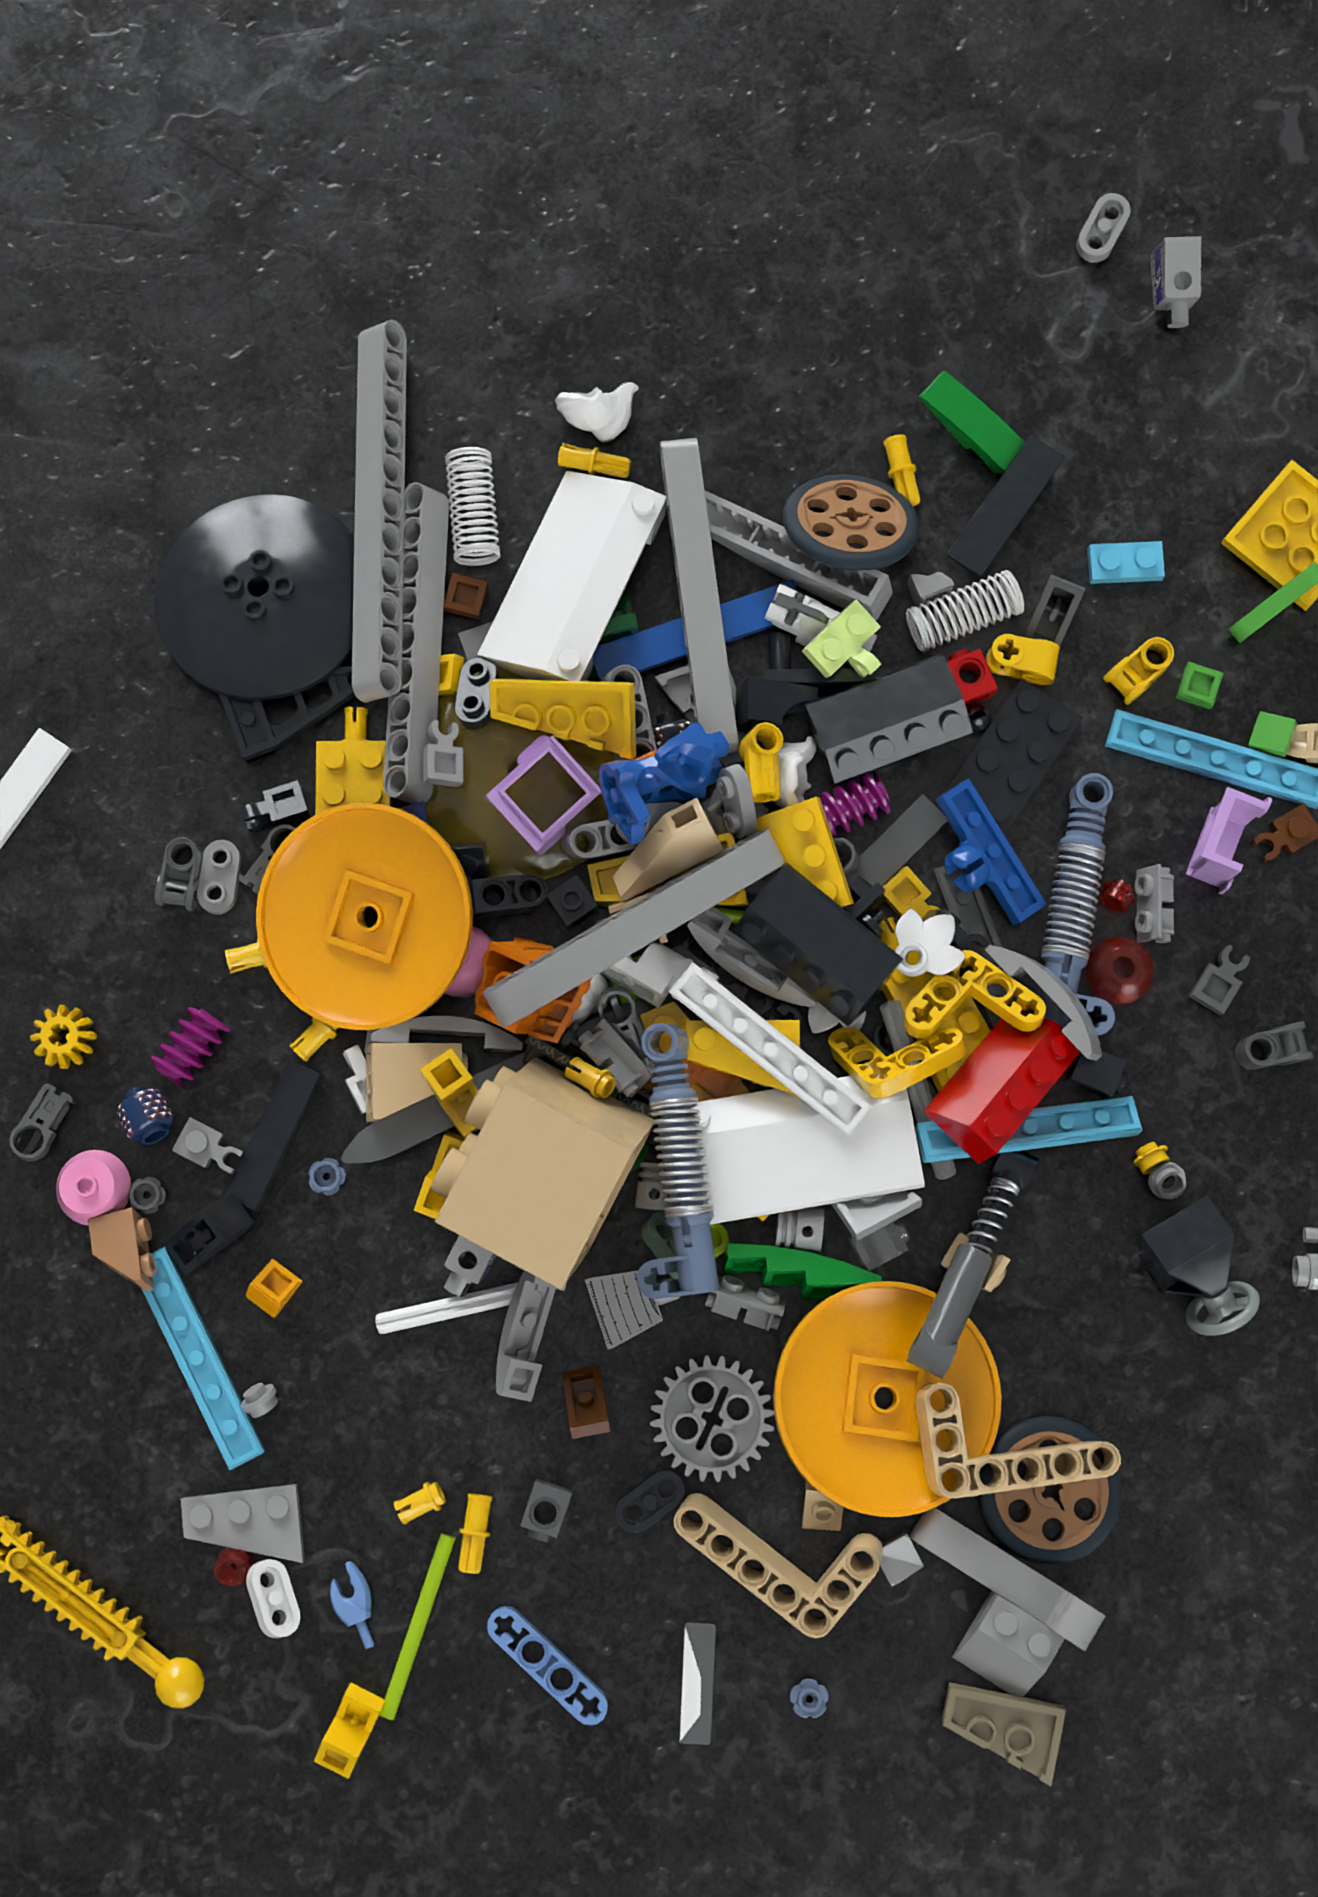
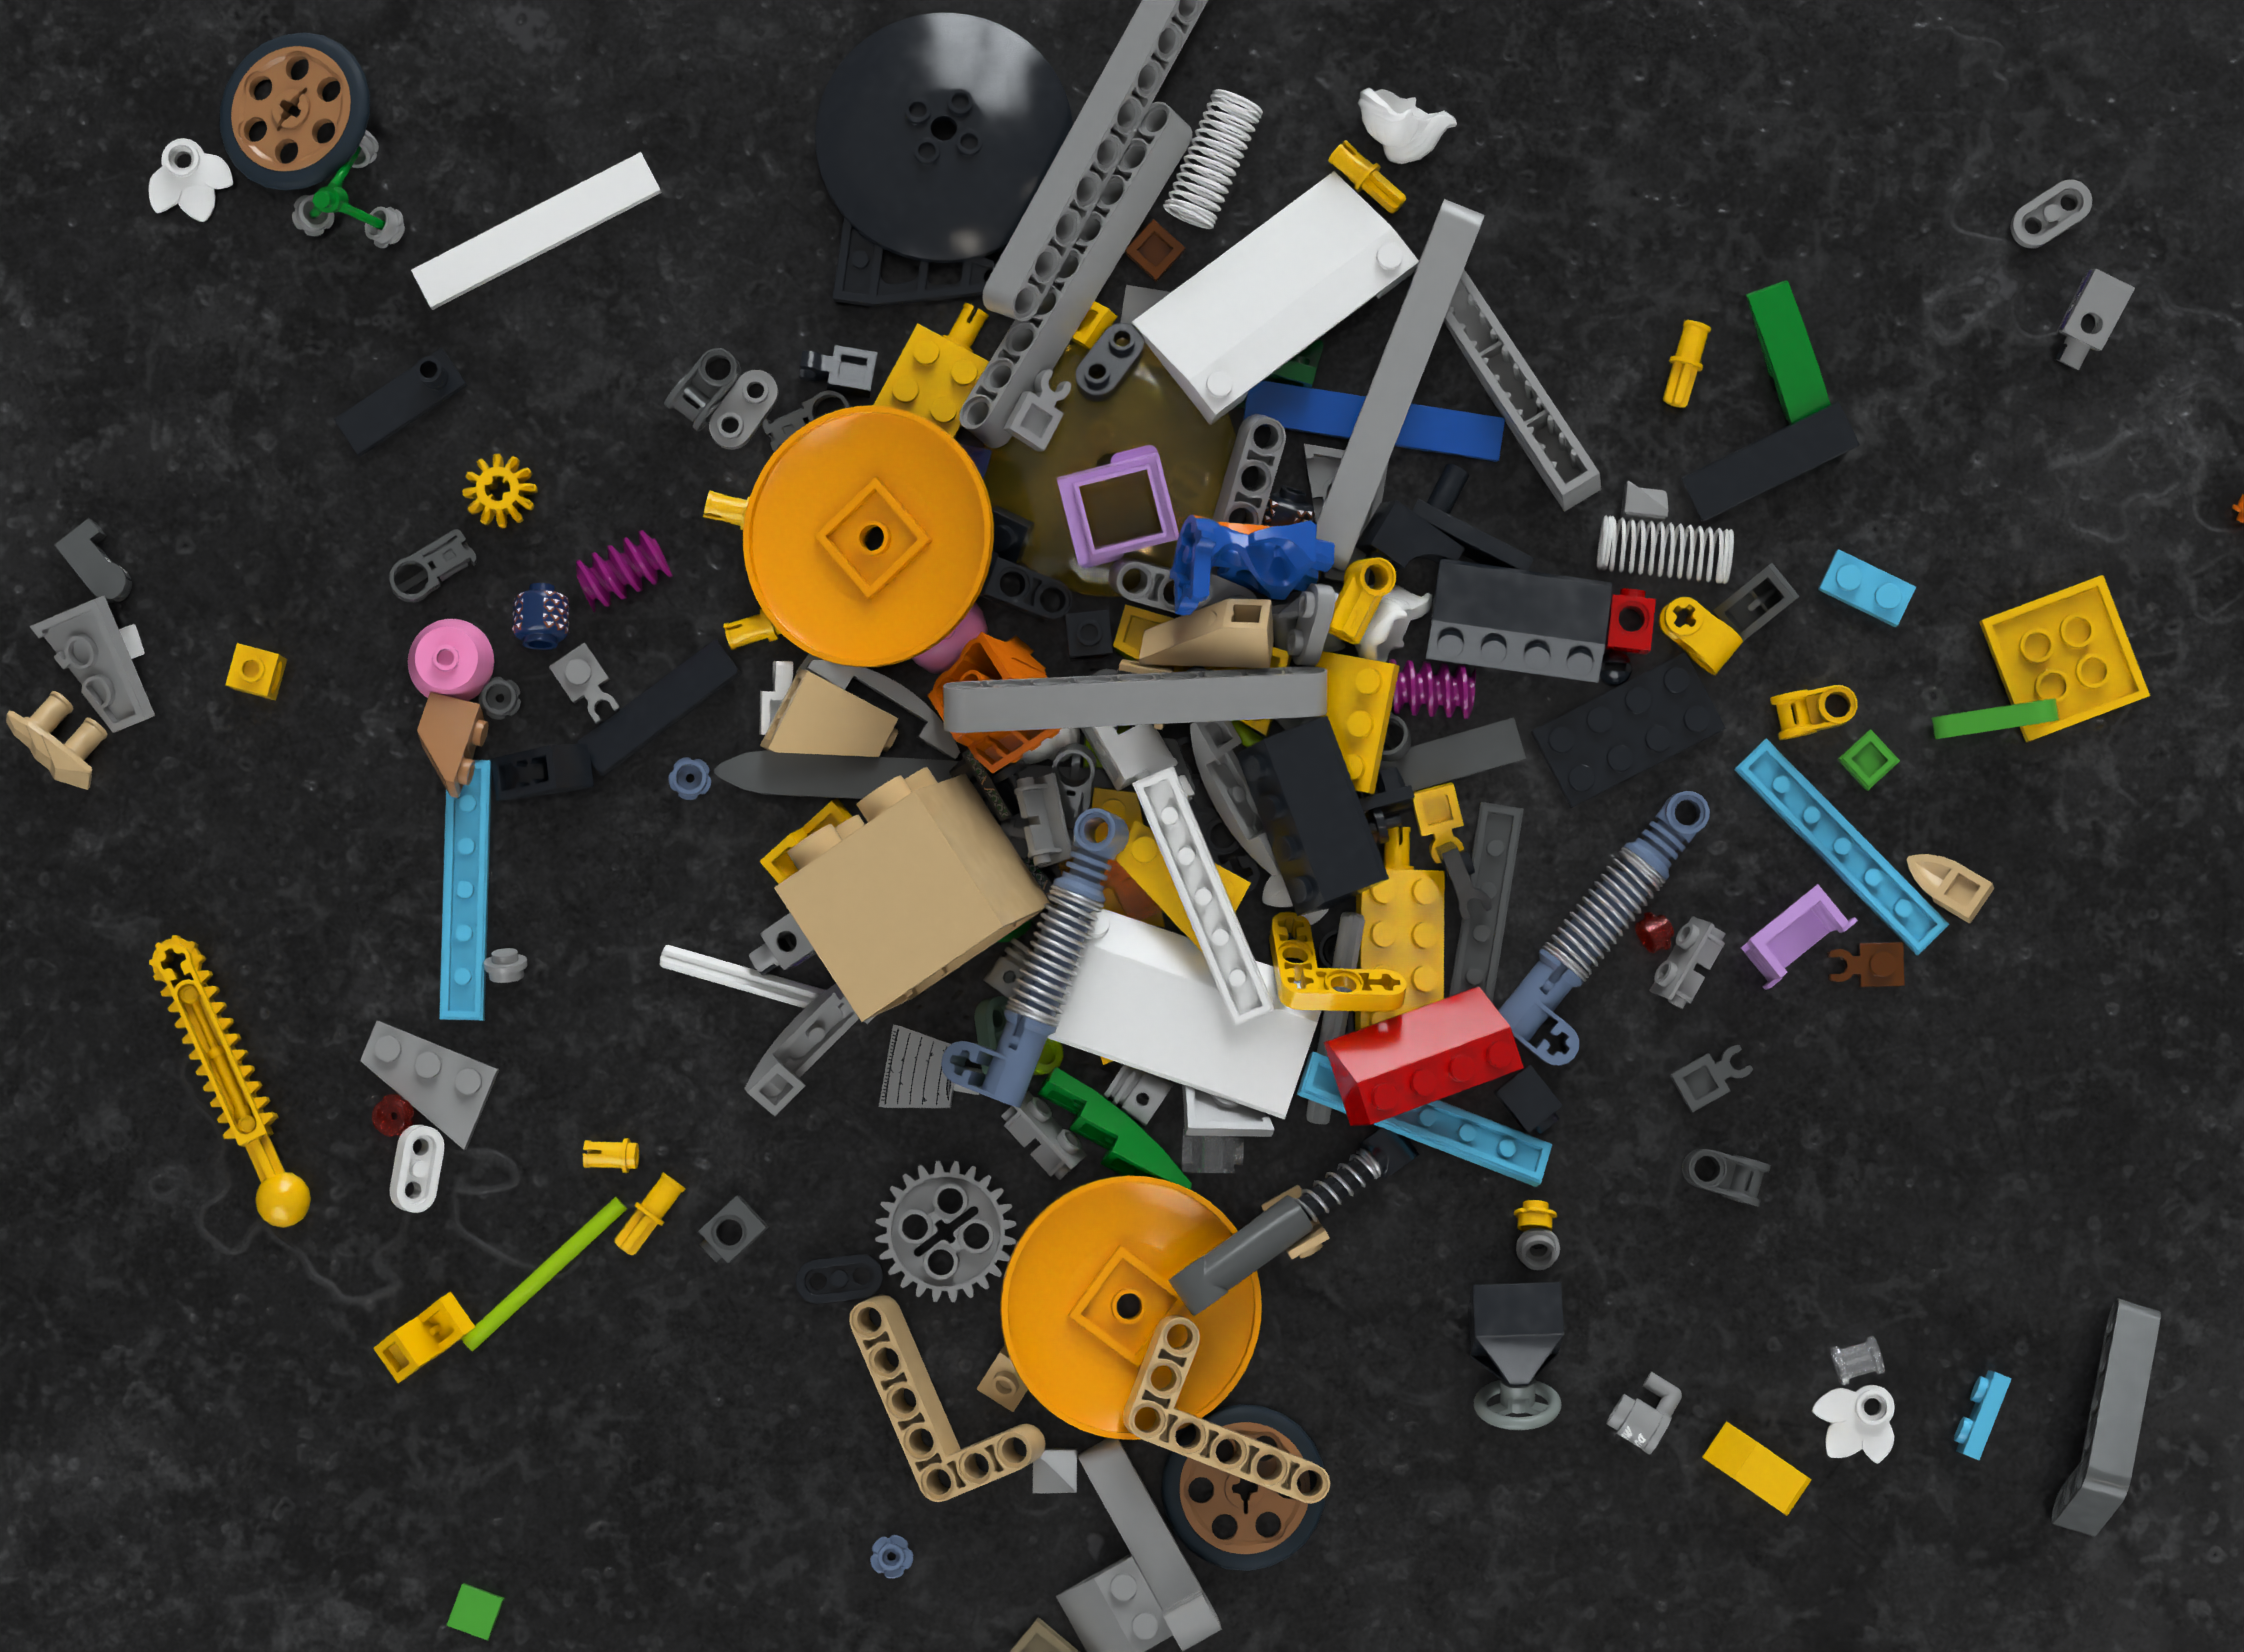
camera: 30 degrees right, 5 degrees up
light orange slope [245,1258,302,1318] -> none
medium blue hand [330,1561,375,1649] -> none
yellow slope [420,1048,479,1140] -> none
medium blue beam [487,1606,608,1725] -> none
yellow wing [489,679,636,760] -> none
reddish brown slope [562,1366,610,1439] -> none
yellow pin [565,1057,616,1098] -> none
dark grey sticker [680,1623,716,1745] -> none
white plate [765,584,877,668] -> none
wedge [783,474,920,571] -> none
yellowish green plate [802,599,881,678] -> none
white plate [895,909,965,977] -> none
yellow beam [903,950,1046,1039] -> none
blue plate [935,778,1046,925] -> none
light grey slope [985,945,1102,1061] -> none
clear red piece [1085,937,1154,1005] -> none
bright green tile [1248,711,1297,757] -> none

